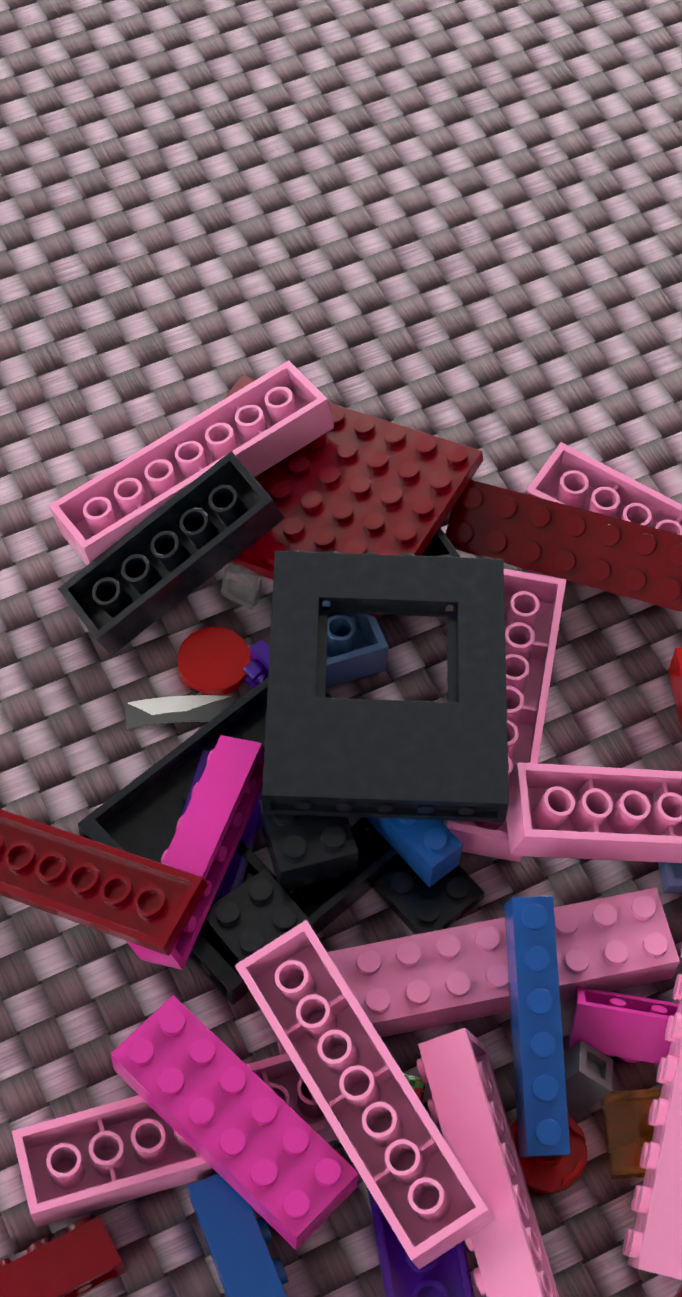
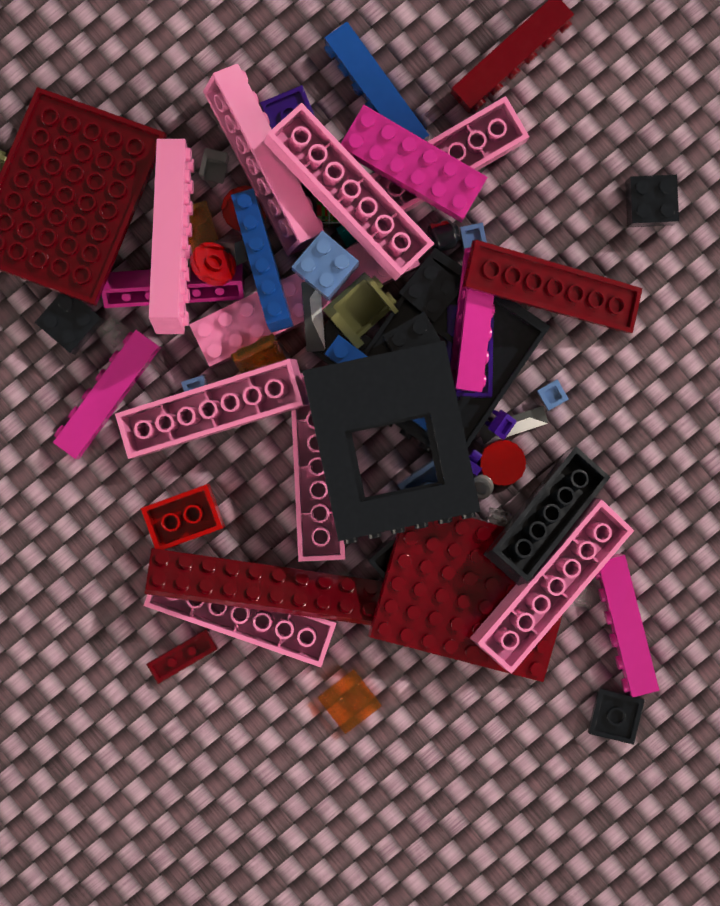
camera: 165 degrees right, 30 degrees up
none -> red tile [190,242,236,286]
none -> dark grey panel [199,148,229,184]
none -> clear orange plate [231,333,287,374]
none -> medium blue brick [292,230,359,301]
none -> dark grey sticker [301,282,325,352]
none -> clear orange plate [317,668,382,734]
none -> olive panel [323,272,399,349]
none -> black head [425,219,460,252]
none -> medium blue plate [459,223,487,249]
none -> light grey tile [474,475,494,499]
none -> dark purple tile [485,410,517,440]
none -> medium blue plate [537,379,569,411]
none -> black plate [588,687,645,745]
none -> dark pink brick [595,553,660,698]

